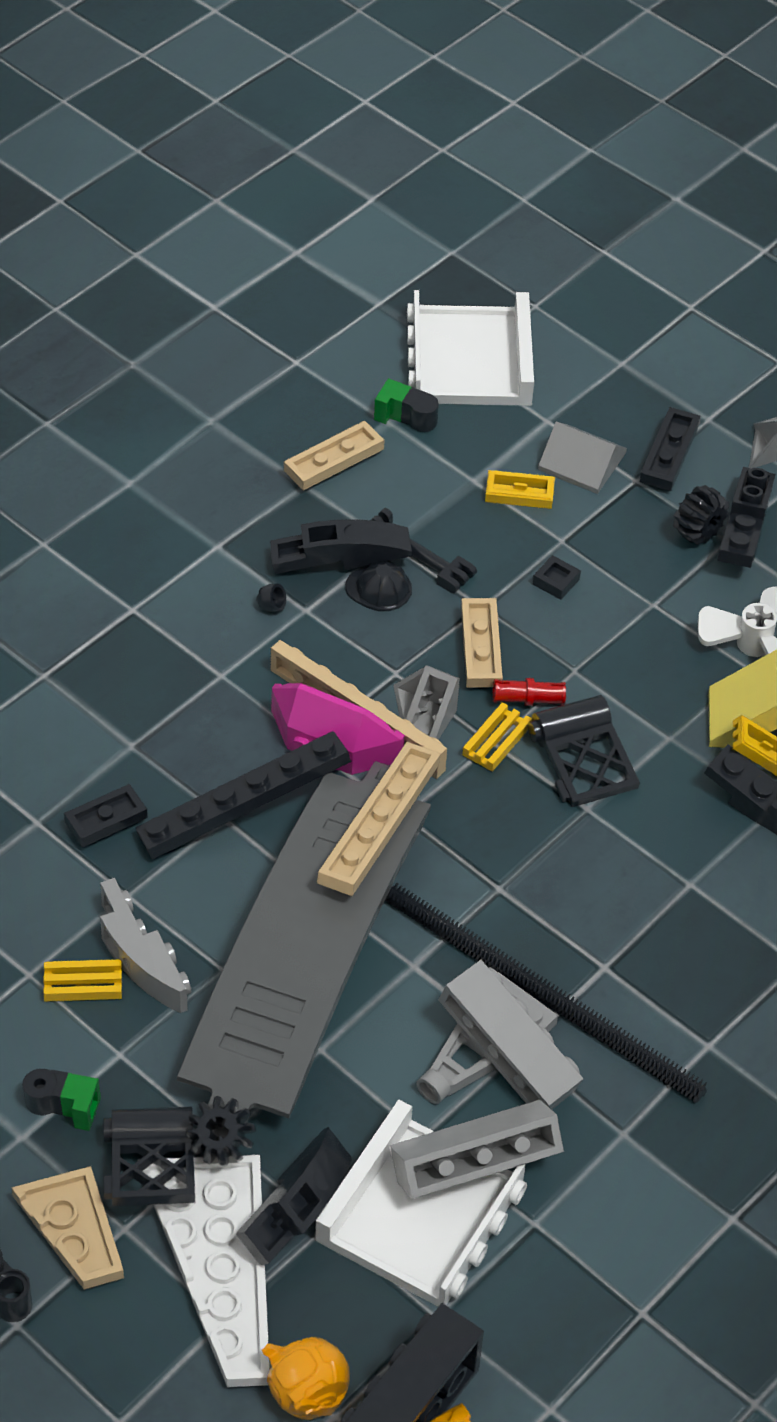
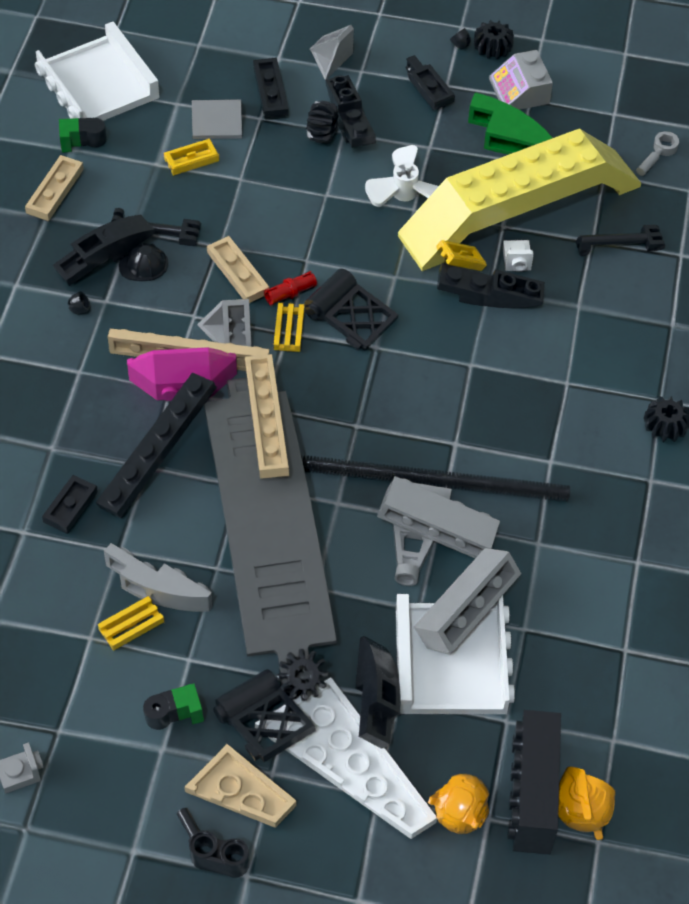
camera: 30 degrees left, 5 degrees up
black tile [533,555,581,600] -> none

